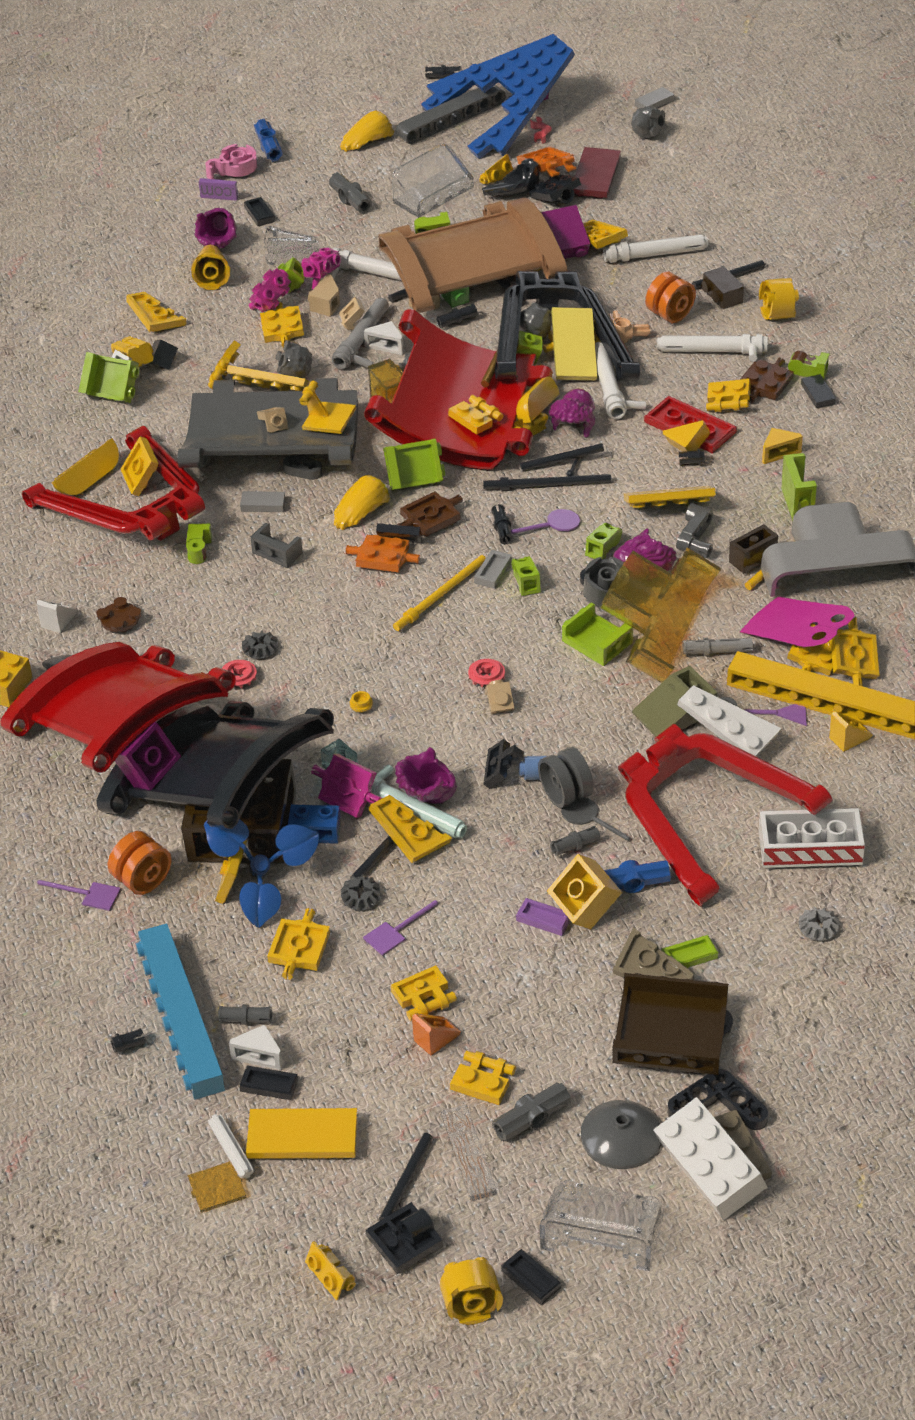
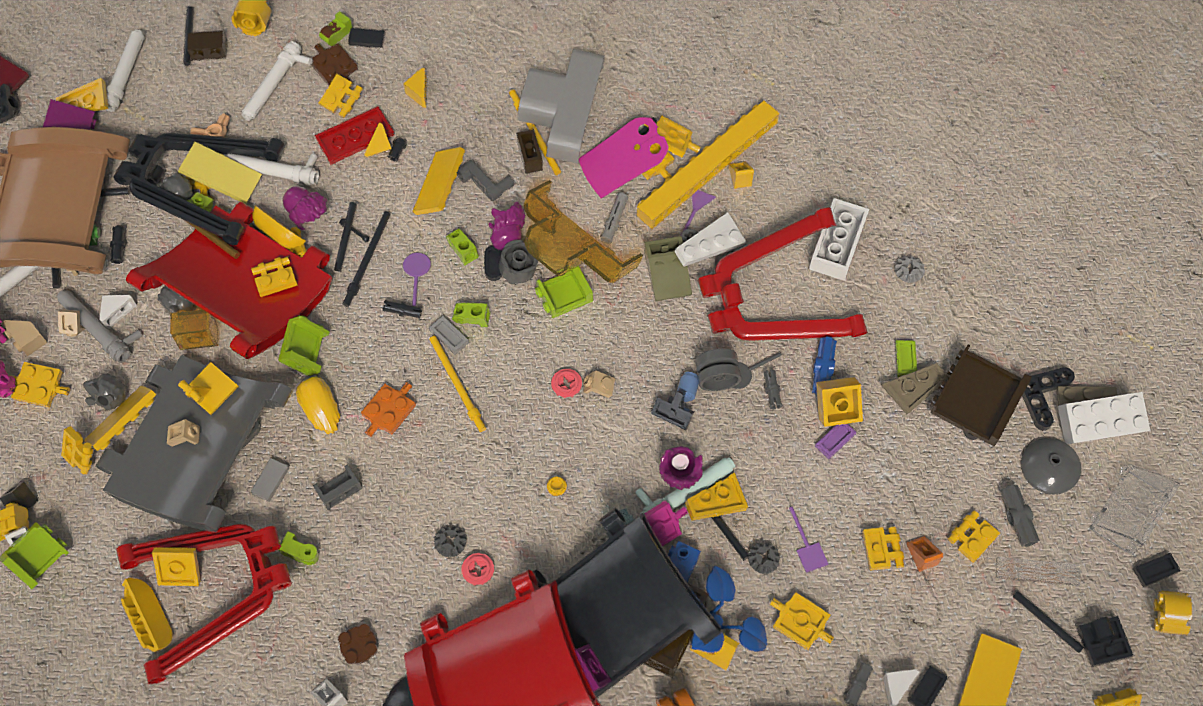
camera: 70 degrees left, 20 degrees up
black tile [376,523,423,544] -> none
reddish brown plate [398,491,463,537] -> none
orange wheel [645,271,696,323] -> none
lime panel [781,453,817,521] -> none

